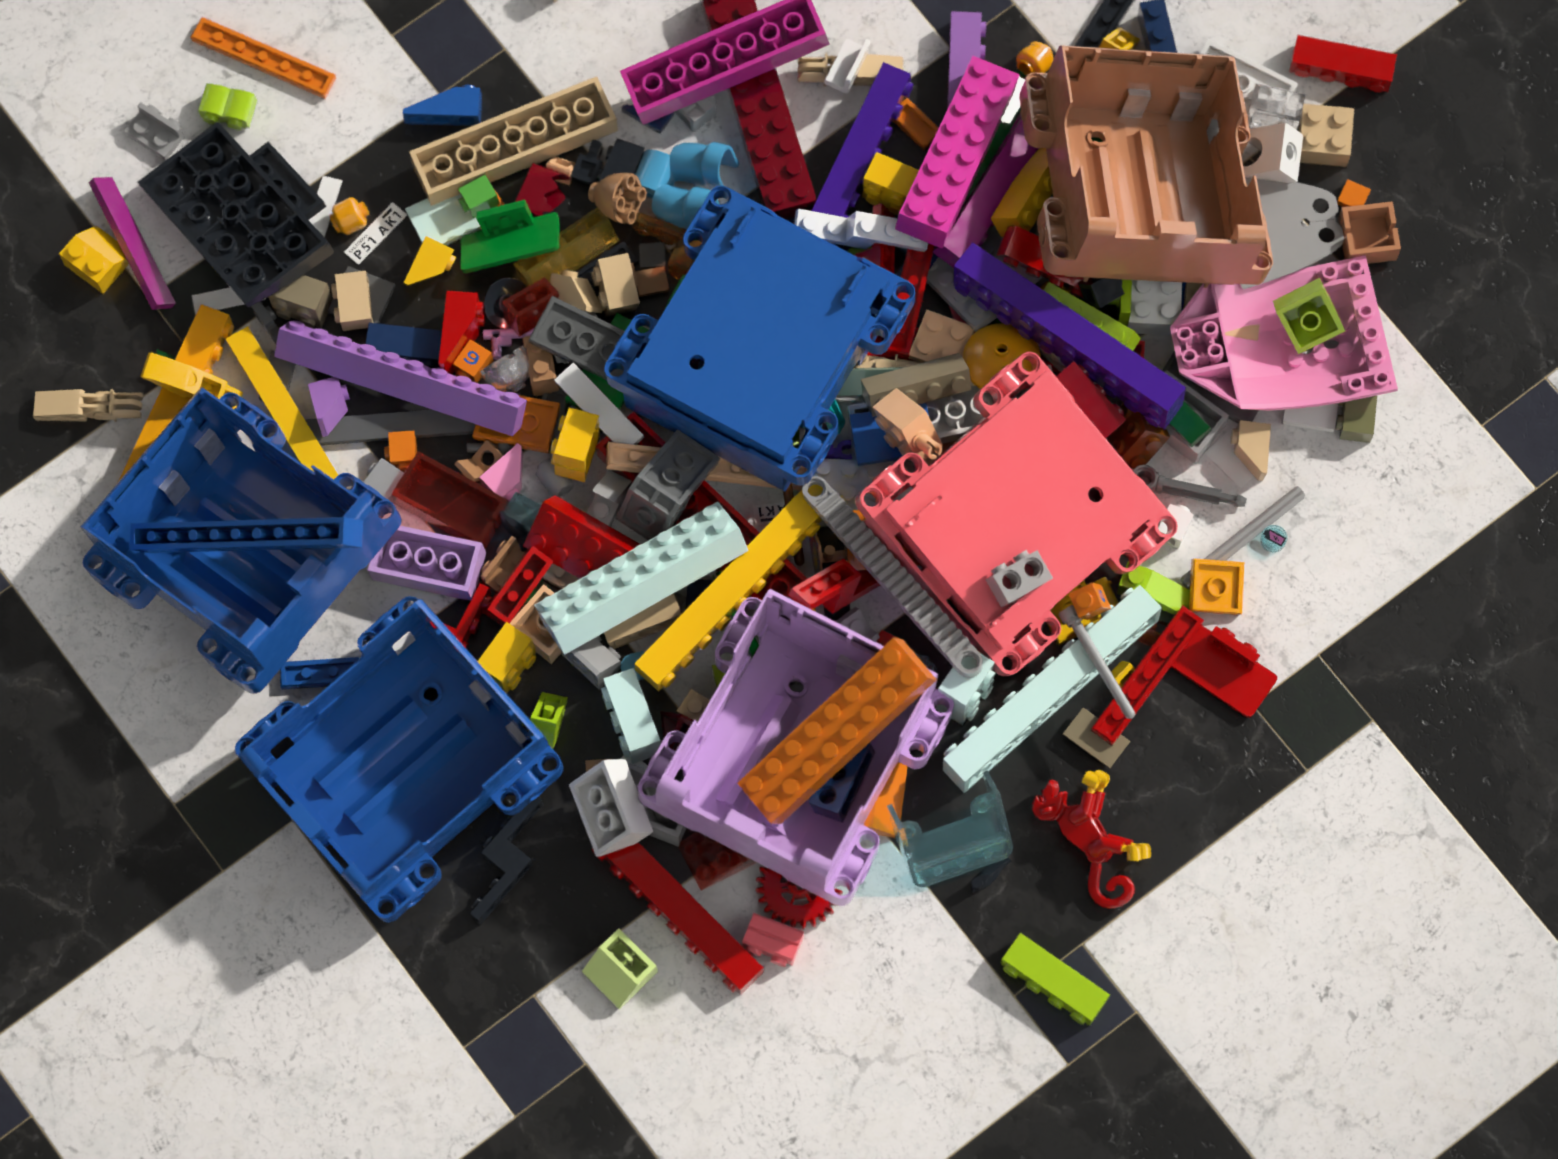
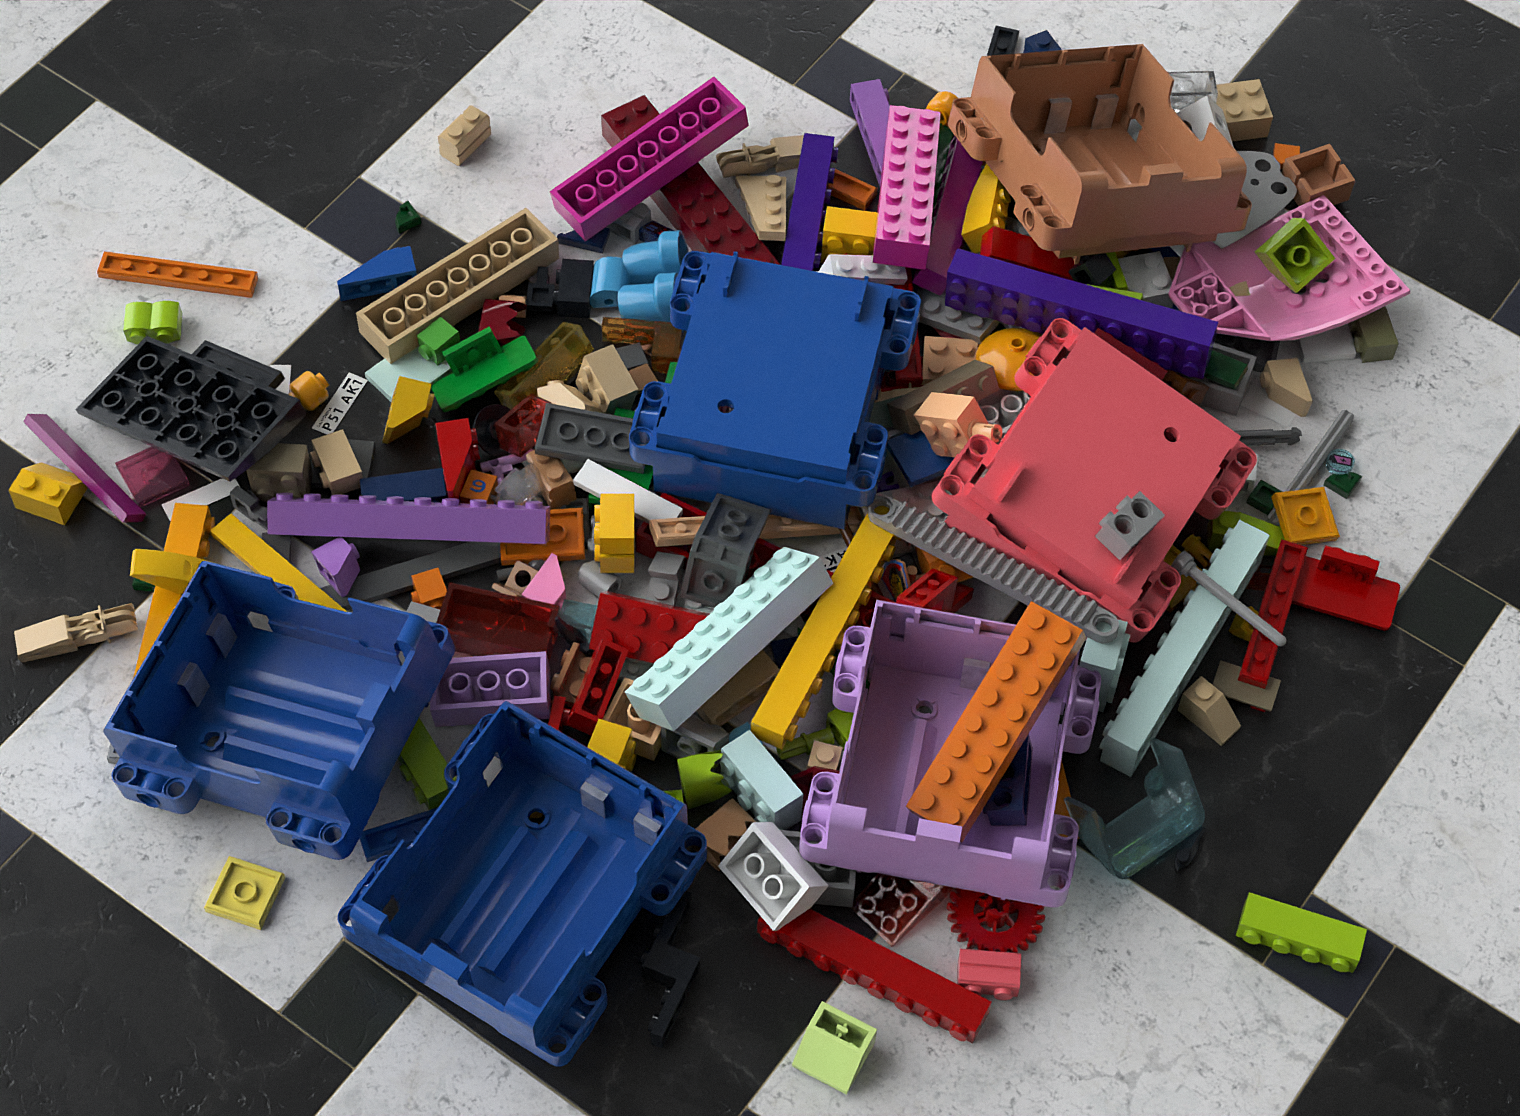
camera: 20 degrees left, 15 degrees down
light grey bracket [124,102,184,160] -> none
blue brick [129,517,363,553] -> none
medium nougat piece [588,173,647,224] -> none
white panel [824,38,871,94] -> none
red animal [1032,770,1151,908] -> none
orange brick [1069,583,1111,620] -> none
red brick [1289,35,1397,92] -> none
none -> clear pink tile [115,447,190,508]
none -> light yellow tile [204,856,285,930]
none -> dark green tile [395,201,422,234]
none -> lime brick [398,718,457,810]
none -> slope [639,220,674,242]
none -> lime piece [677,750,732,809]
none -> medium nougat piece [691,798,756,871]
none -> tan wing [735,175,786,241]
none -> lime axle [776,726,835,760]
none -> tan slope [1178,676,1241,746]
none -> dark green tile [1246,480,1283,515]
none -> dark green tile [1323,472,1362,499]

